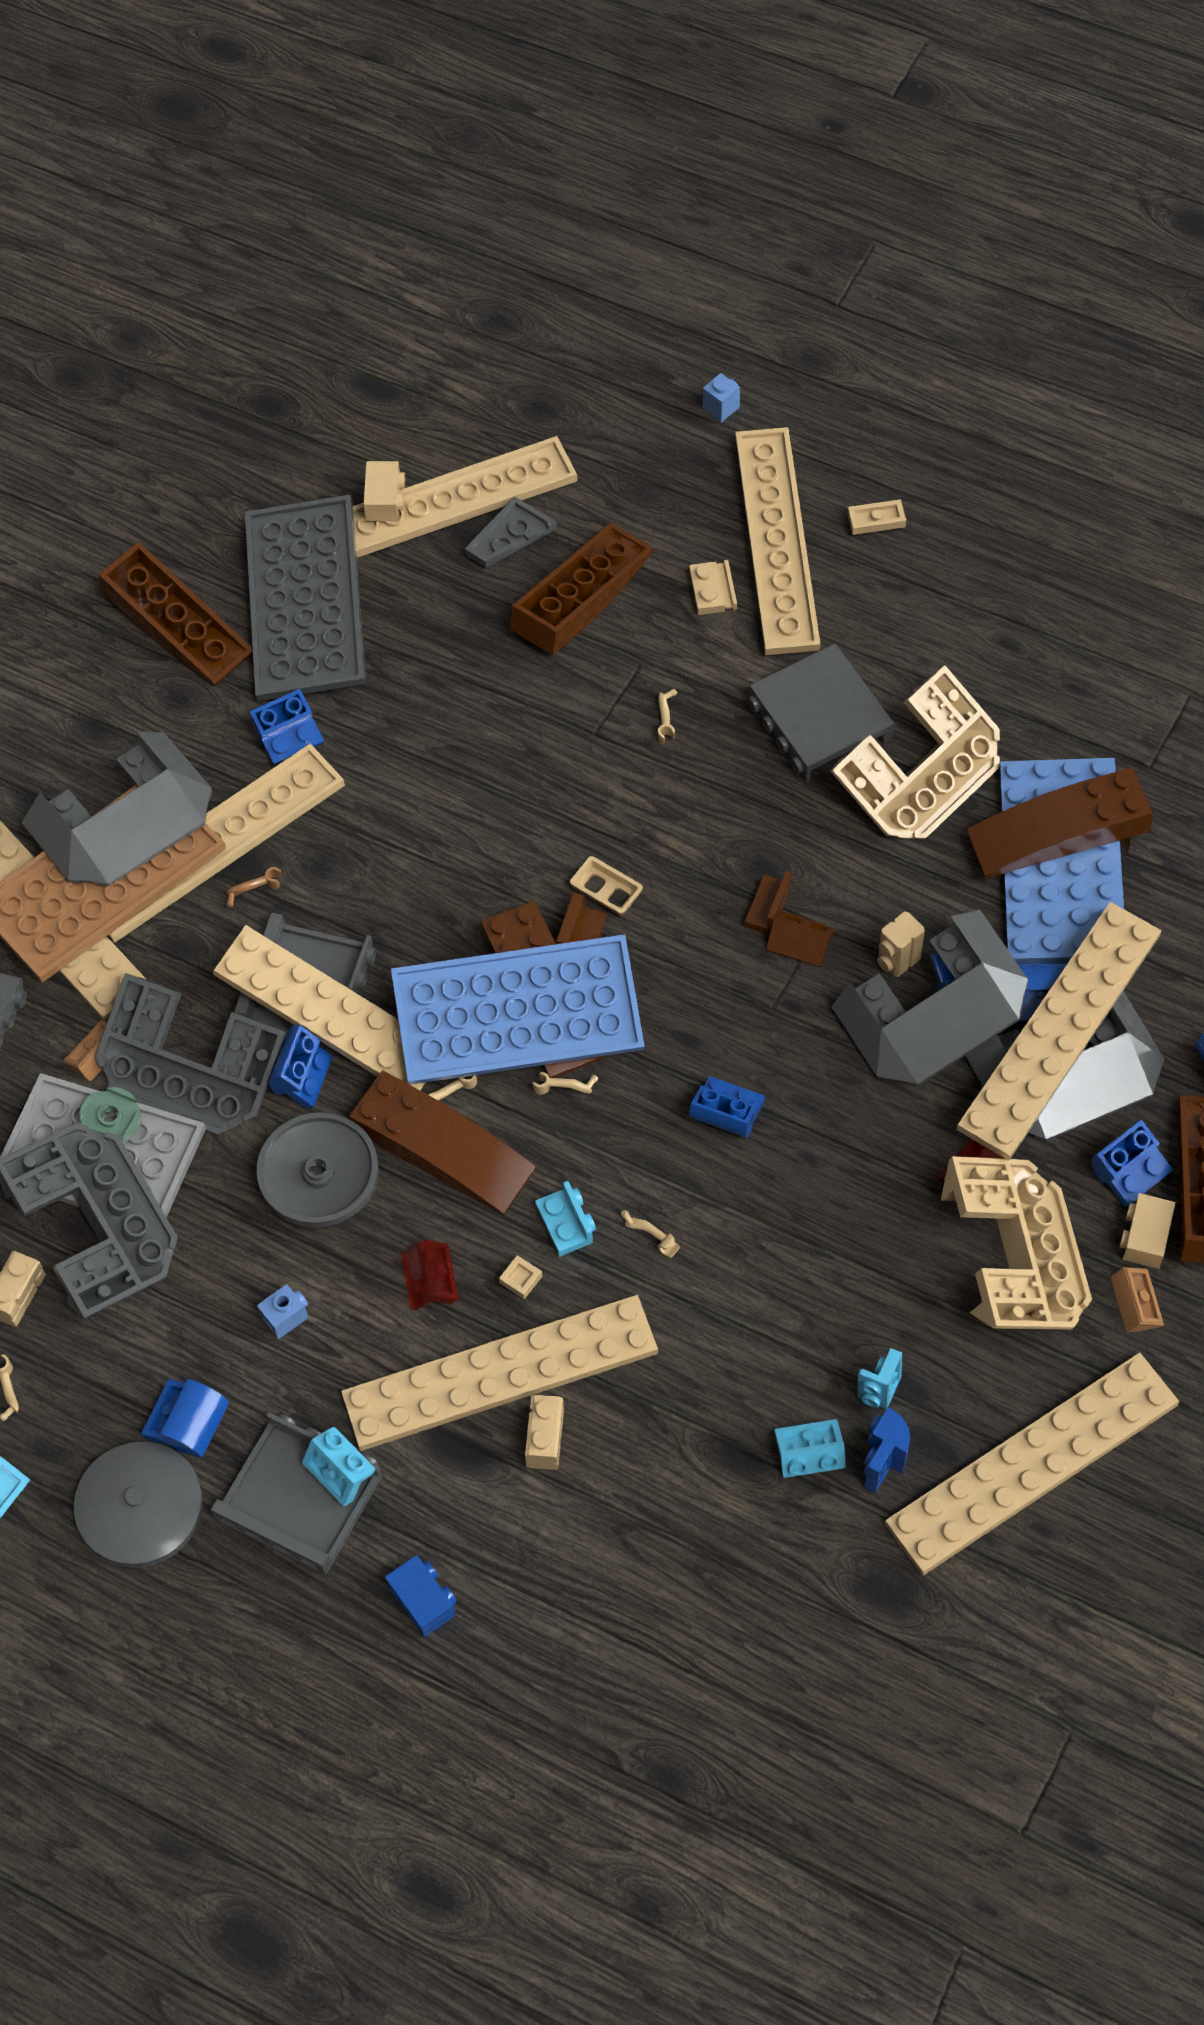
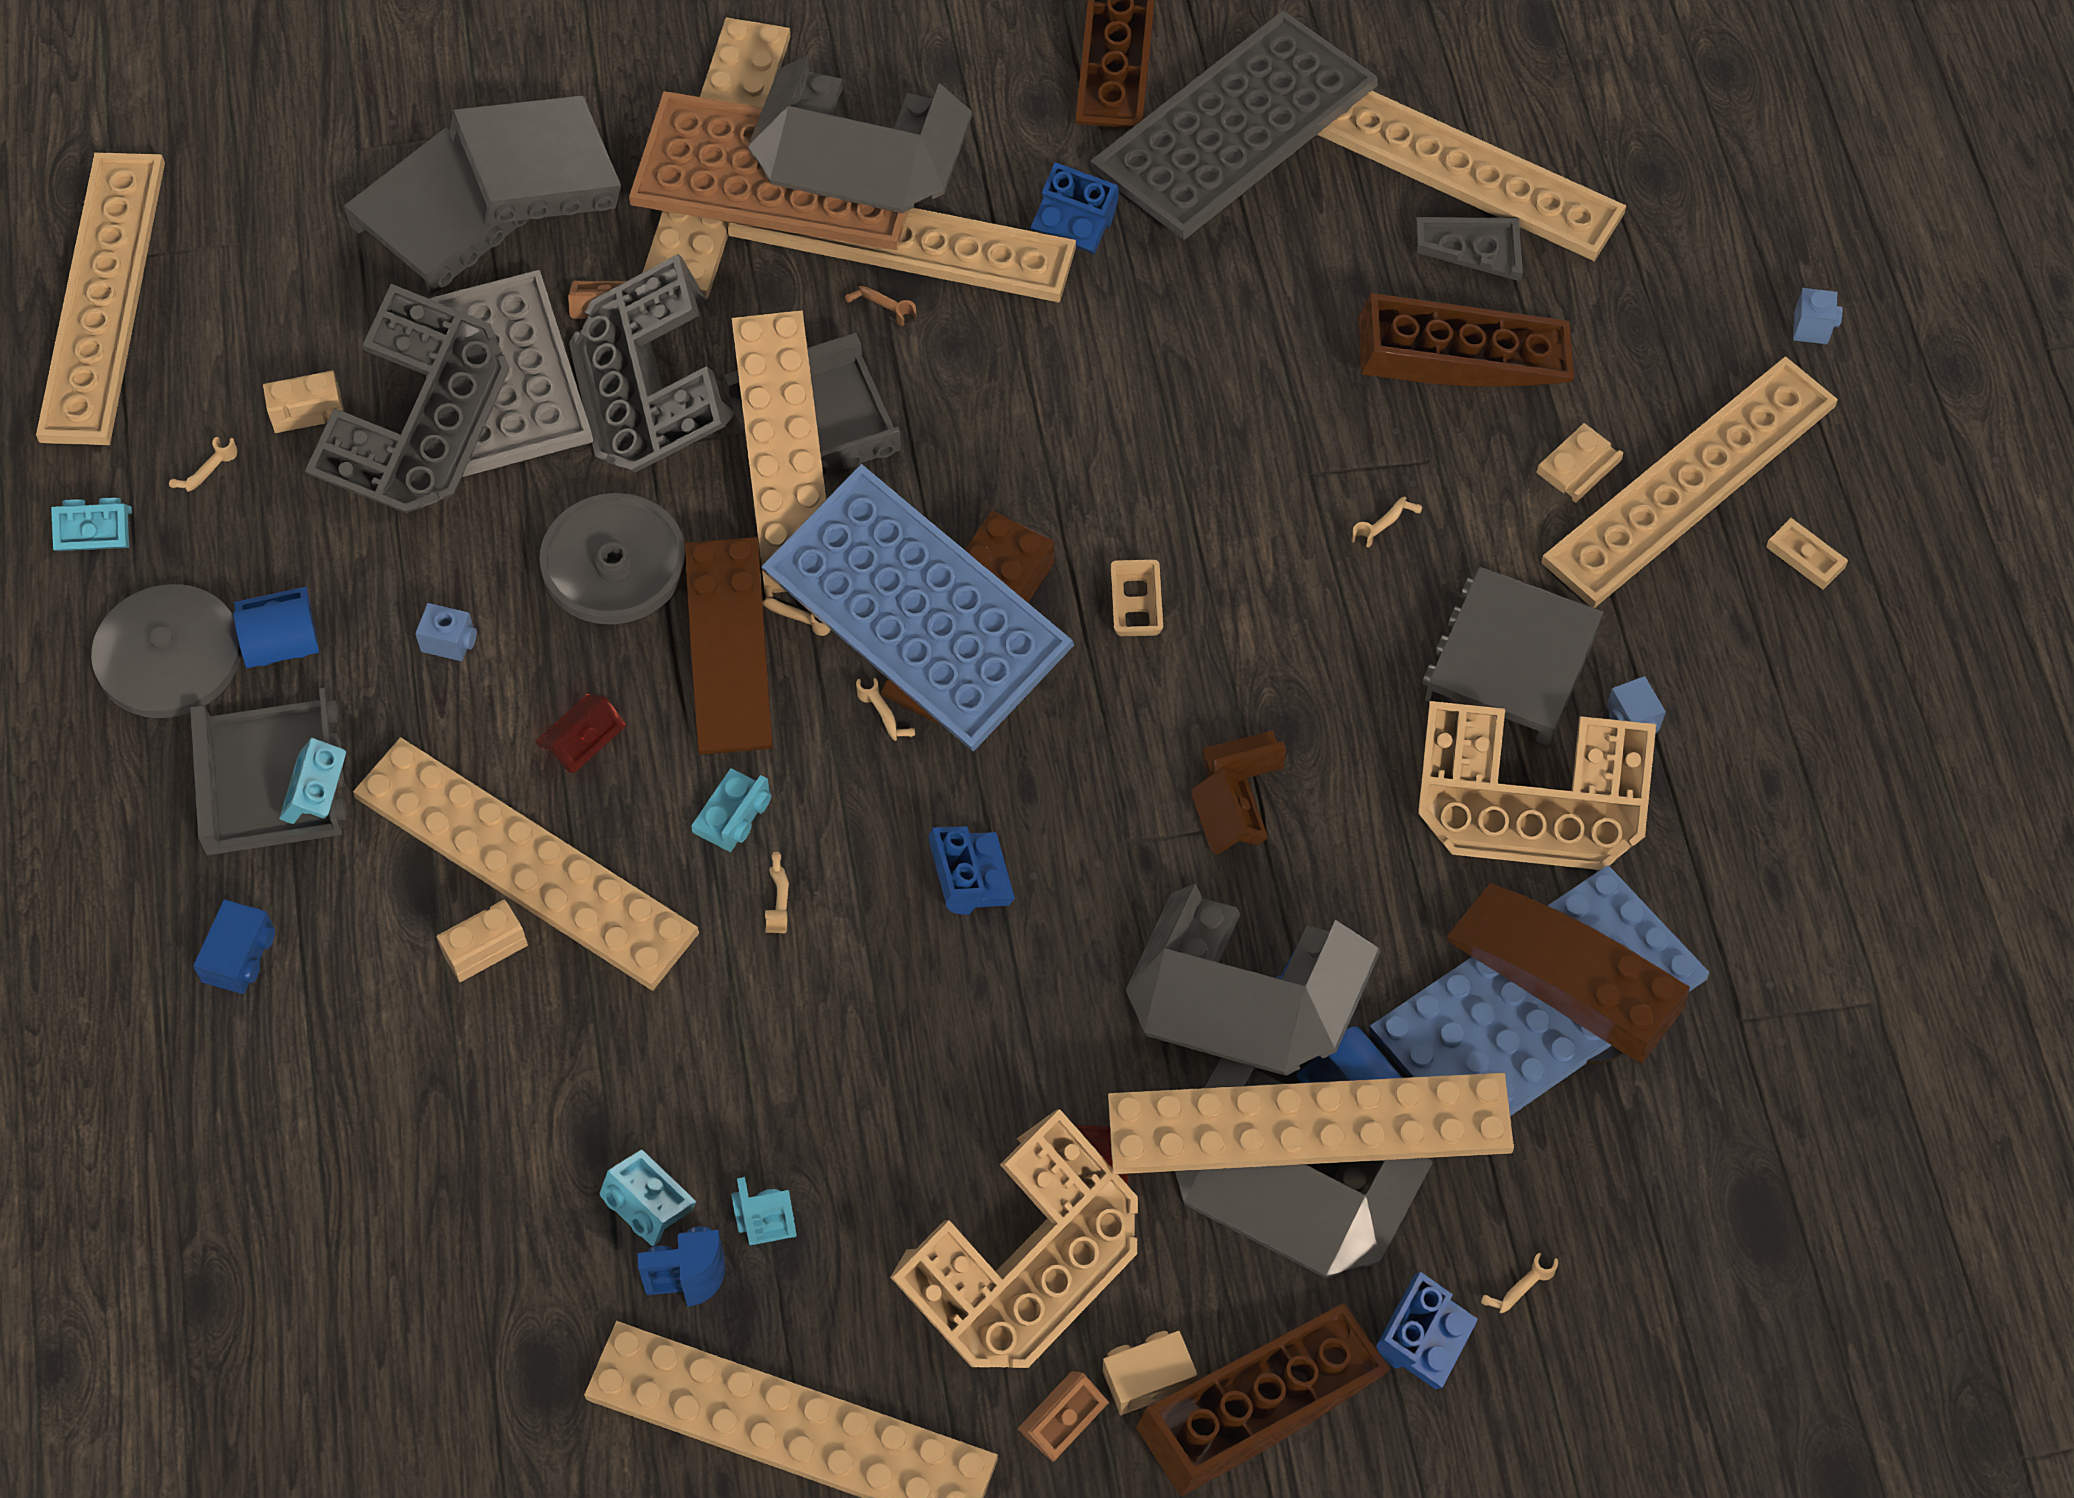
camera: 50 degrees right, 0 degrees up
sand green plate [79,1087,141,1145] -> none
blue brick [269,1025,333,1108] -> none
tan brick [364,461,405,521] -> none
tan plate [499,1255,542,1299] -> none
reddish brown panel [556,893,607,944] -> none
tan brick [877,911,925,977] -> none
blue brick [1092,1119,1173,1207] -> none
none -> medium blue brick [1607,676,1666,734]

